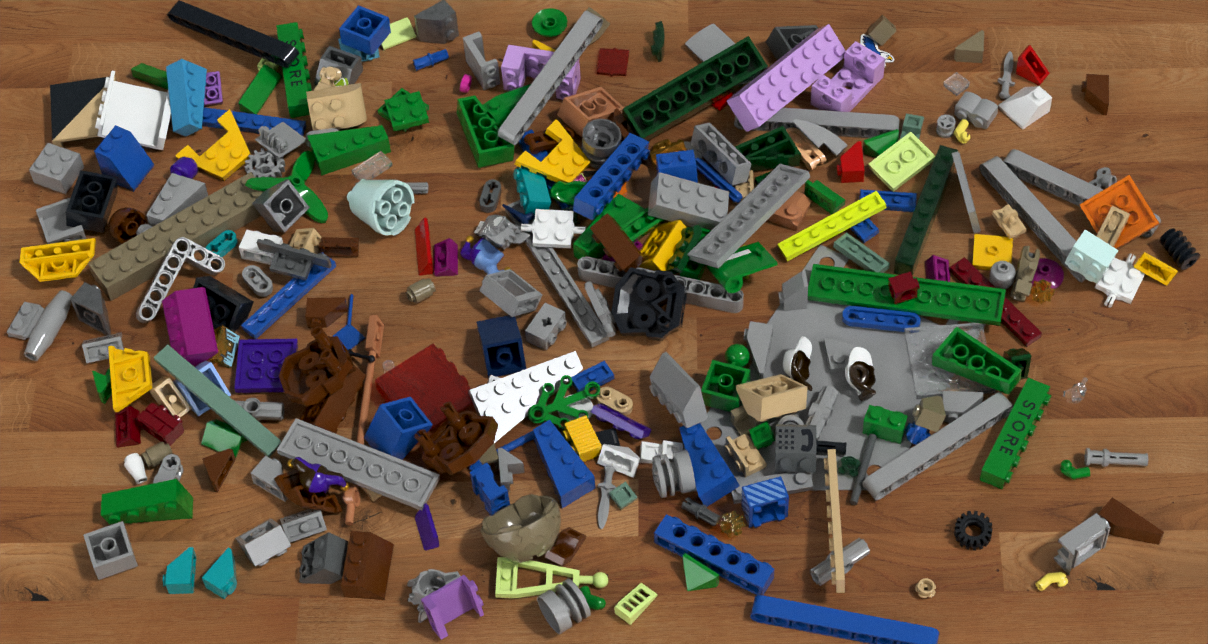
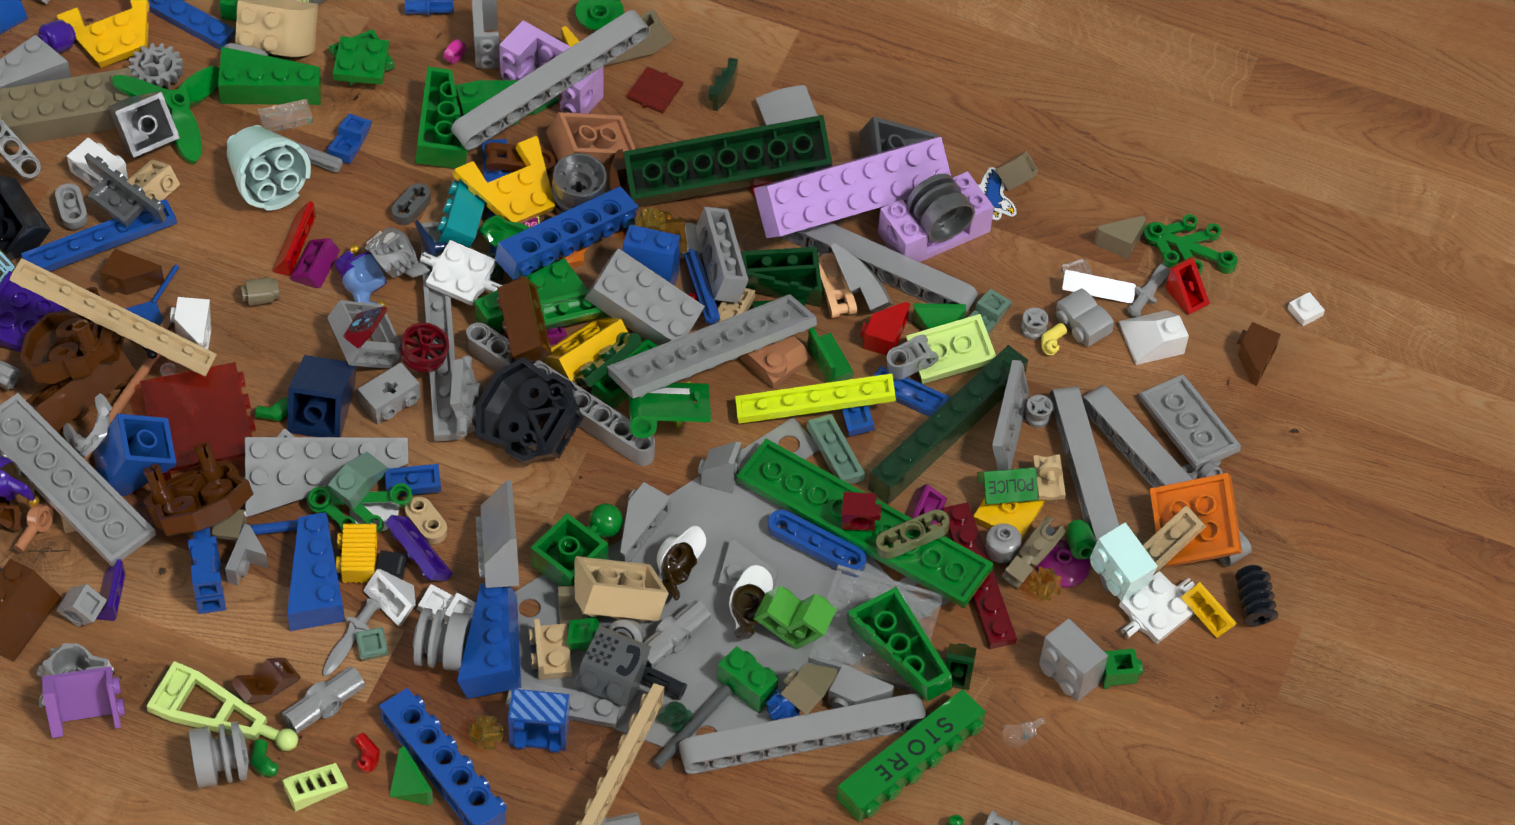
camera: 15 degrees right, 0 degrees up
teal beam [206,230,238,257] -> none
light grey hinge [255,122,307,158] -> none
reddish brown hinge [319,237,359,257] -> none
dark tan piece [480,494,561,563] -> none
dark grey axle [682,497,721,526] -> none
none -> tan plate [9,258,217,377]
none -> light grey brick [56,584,107,627]
none -> light grey helmet [63,393,113,458]
none -> white slope [170,297,212,350]
none -> green arm [255,397,288,422]
none -> light grey piece [282,666,365,734]
none -> blue slope [327,114,372,164]
none -> sand green slope [328,452,388,510]
none -> slope [343,306,387,349]
none -> red arm [354,733,380,773]
none -> dark red wheel [399,322,449,372]
none -> clear yellow gear [635,207,667,231]
none -> bright green brick [753,585,837,650]
none -> olive beam [876,510,949,559]
none -> light grey piece [887,334,939,380]
none -> flat silver wheel [907,173,975,242]
none -> green panel [977,468,1038,504]
none -> light grey wheel [1025,395,1053,428]
none -> light grey brick [1039,619,1108,702]
none -> white sticker [1063,270,1136,304]
none -> green brick [1065,520,1097,559]
none -> green brick [1102,648,1143,689]
none -> light grey tile [1138,374,1241,471]
none -> green plant [1144,214,1238,275]
none -> white plate [1287,292,1325,326]

